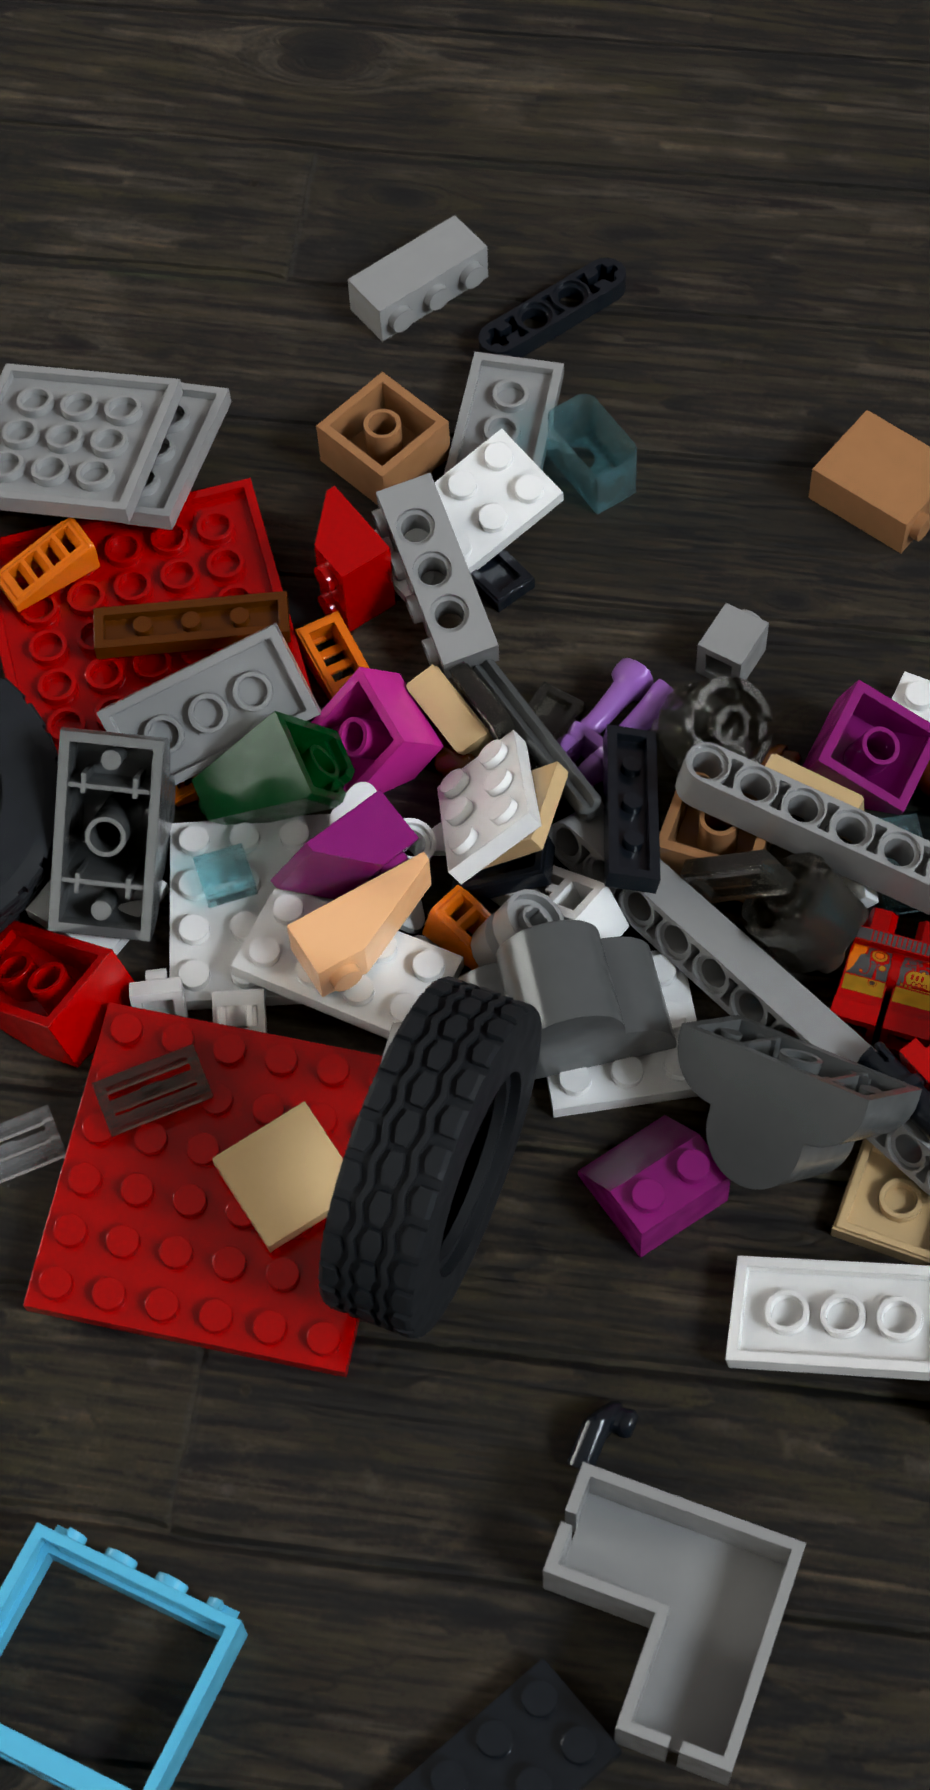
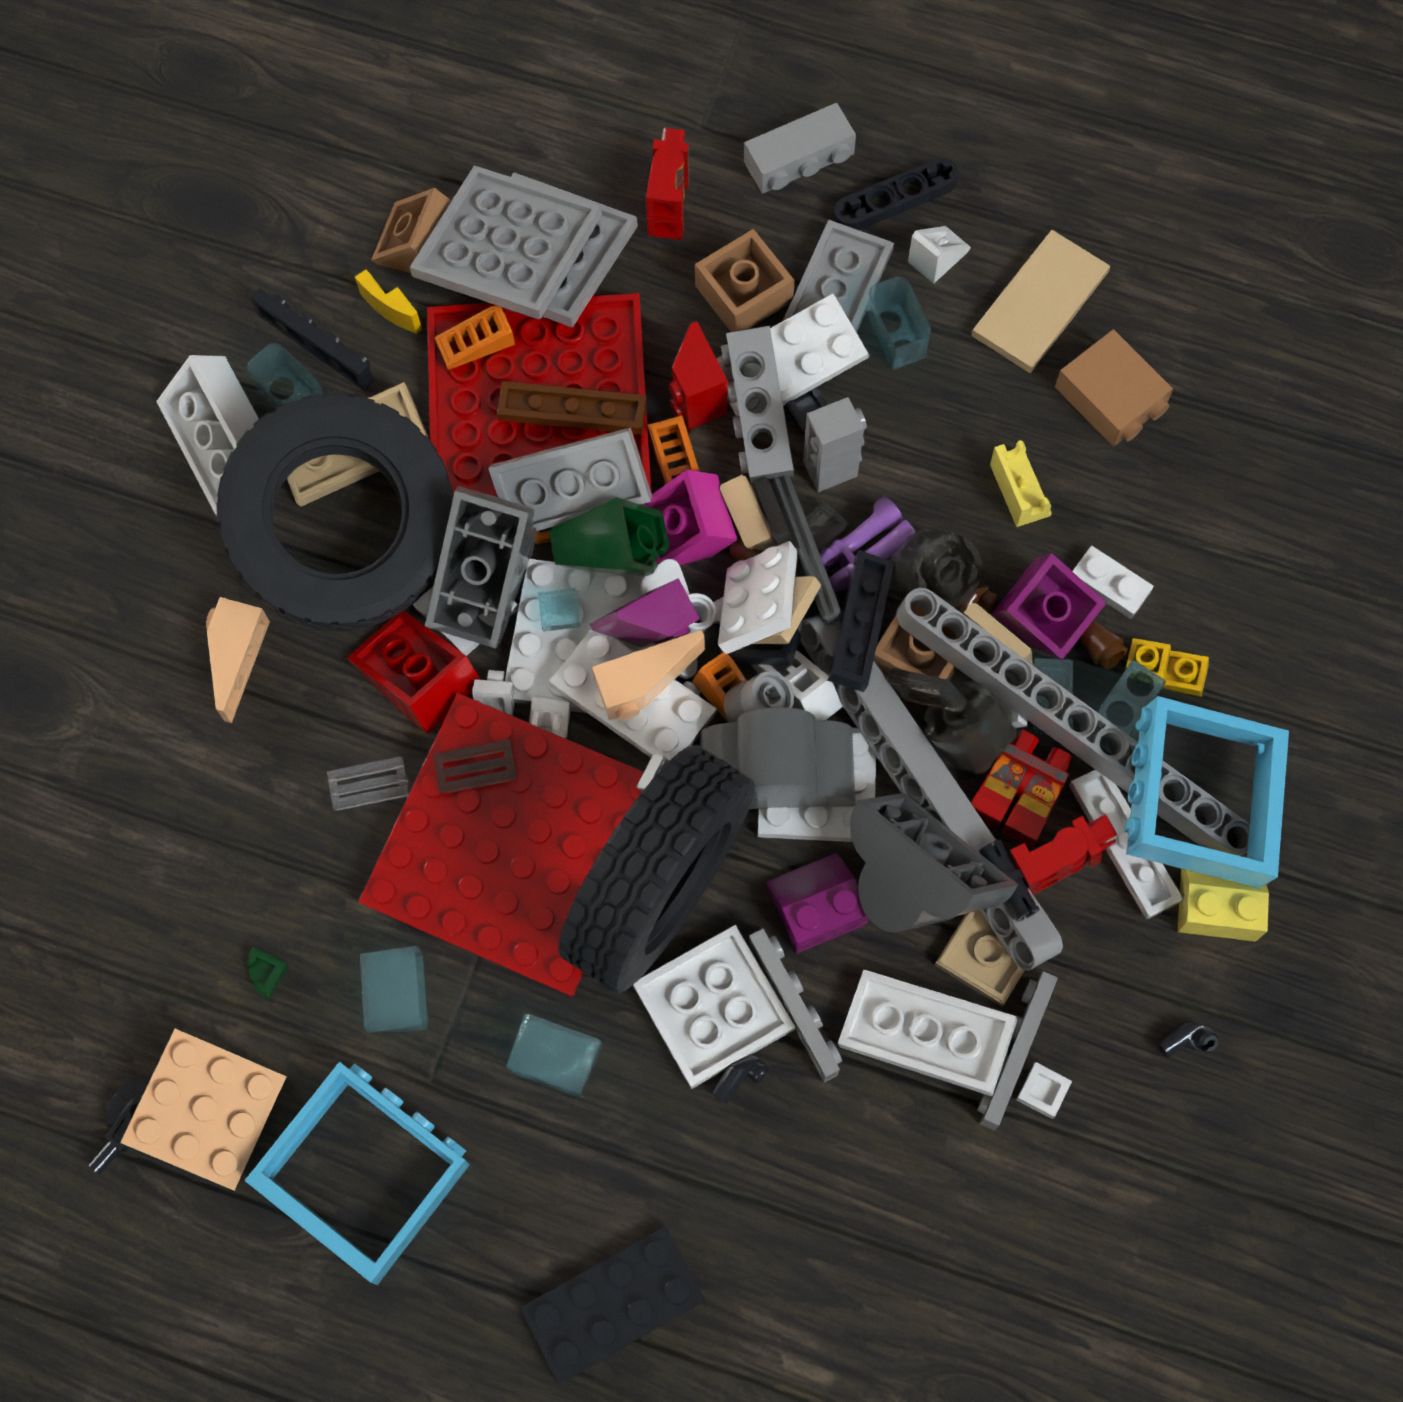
camera: 10 degrees right, 10 degrees up
tan tile [212,1101,343,1252] -> none
light grey piece [543,1462,806,1786] -> none
light grey brick [695,603,769,692] -> none
none -> clear light blue piece [360,946,428,1035]
none -> clear light blue piece [506,1014,603,1098]
none -> white plate [633,925,795,1089]
none -> red hips [646,128,690,240]
none -> light grey plate [749,929,842,1083]
none -> light grey brick [803,397,867,492]
none -> white slope [908,226,971,284]
none -> tan tile [971,230,1110,373]
none -> light yellow hinge [990,440,1052,527]

